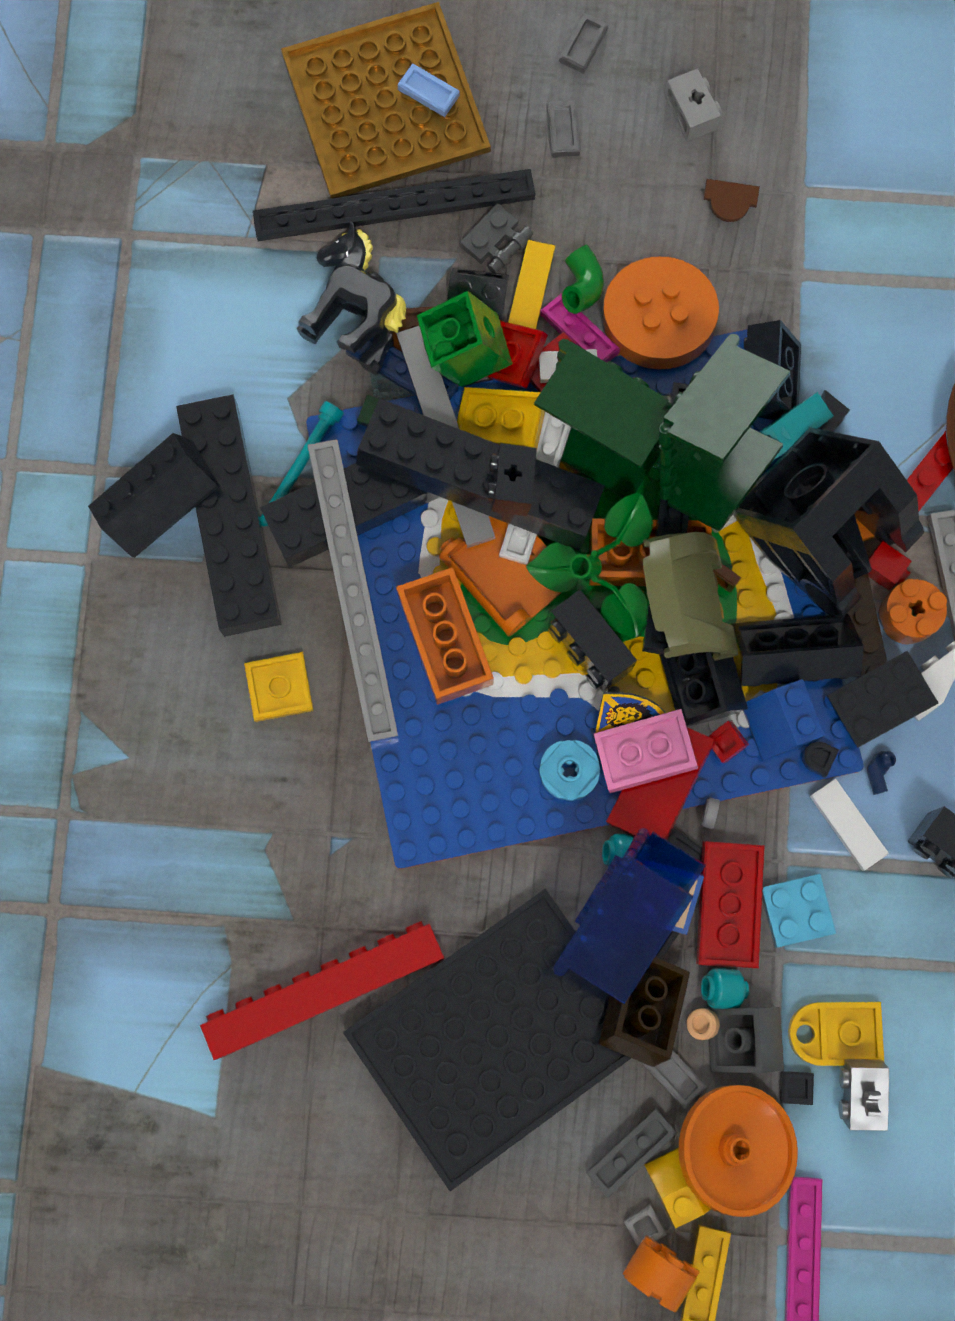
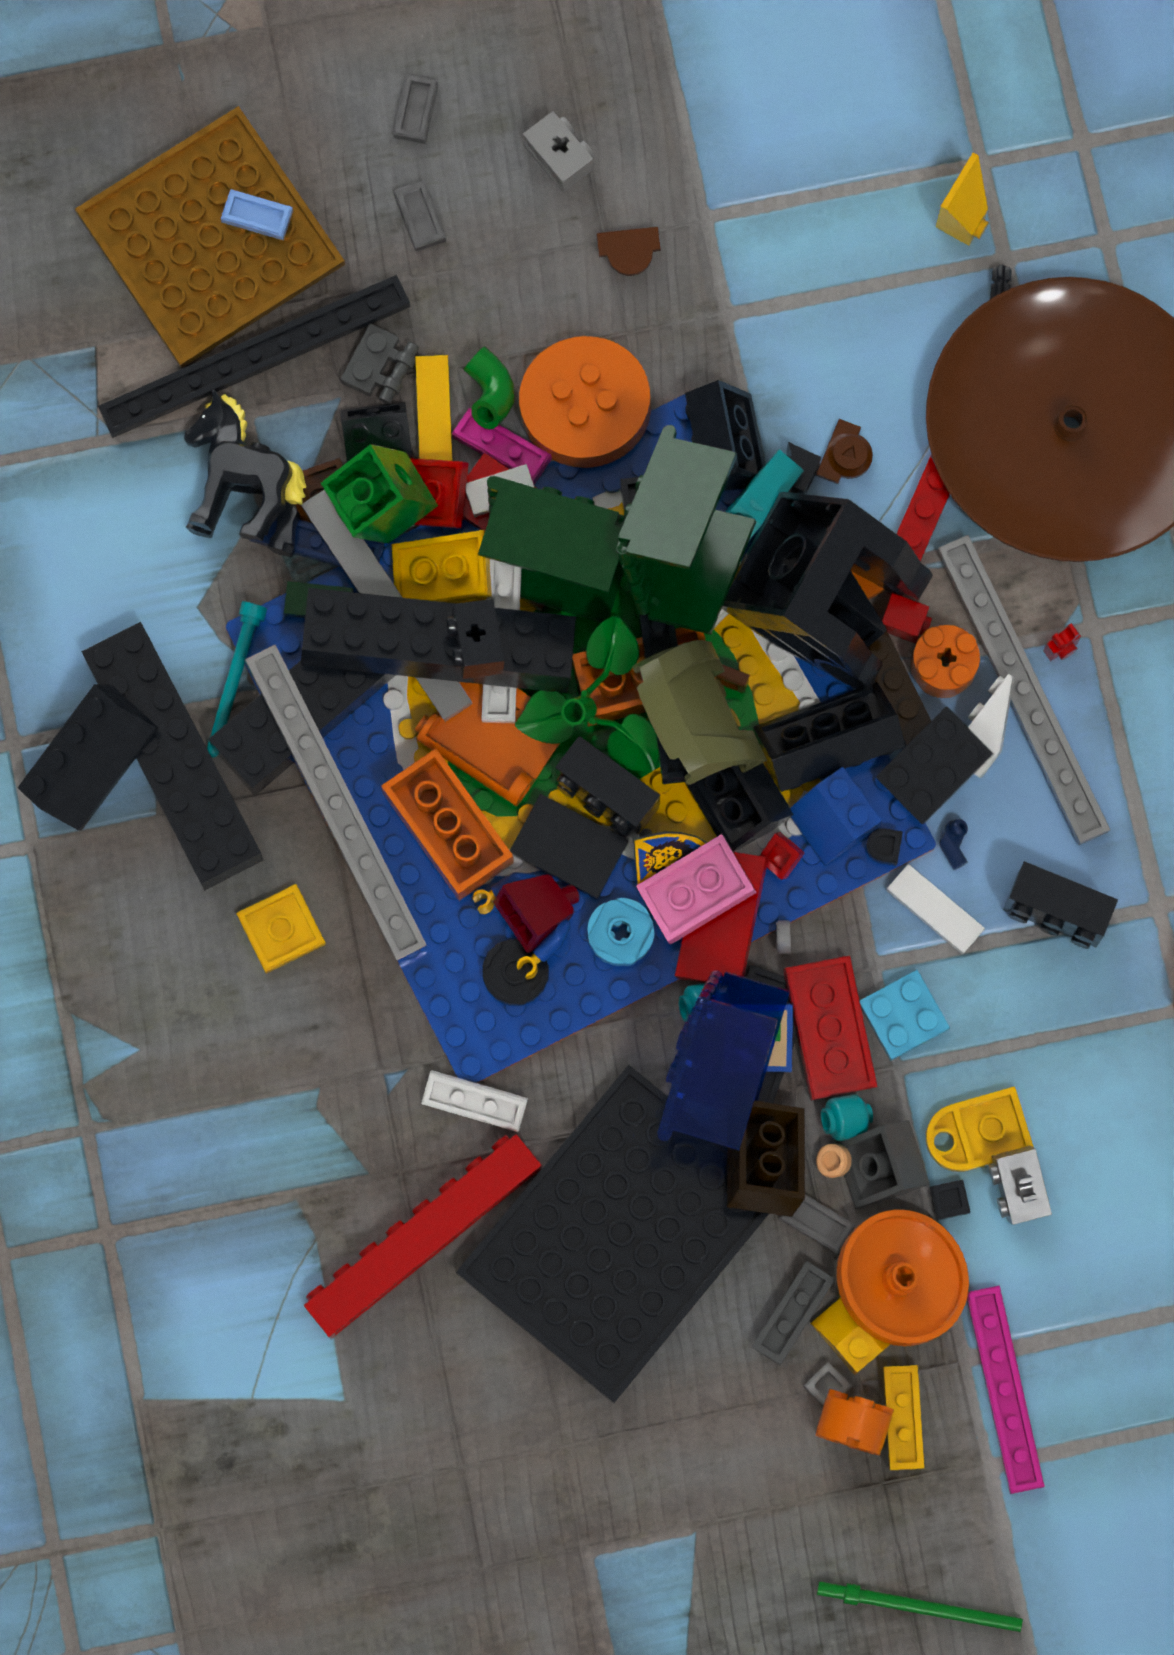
camera: 15 degrees left, 0 degrees up
none -> white tile [421,1070,528,1132]
none -> dark red torso [472,872,579,979]
none -> black tile [483,939,549,1006]
none -> black tile [510,794,629,900]
none -> reddish brown piece [816,419,873,484]

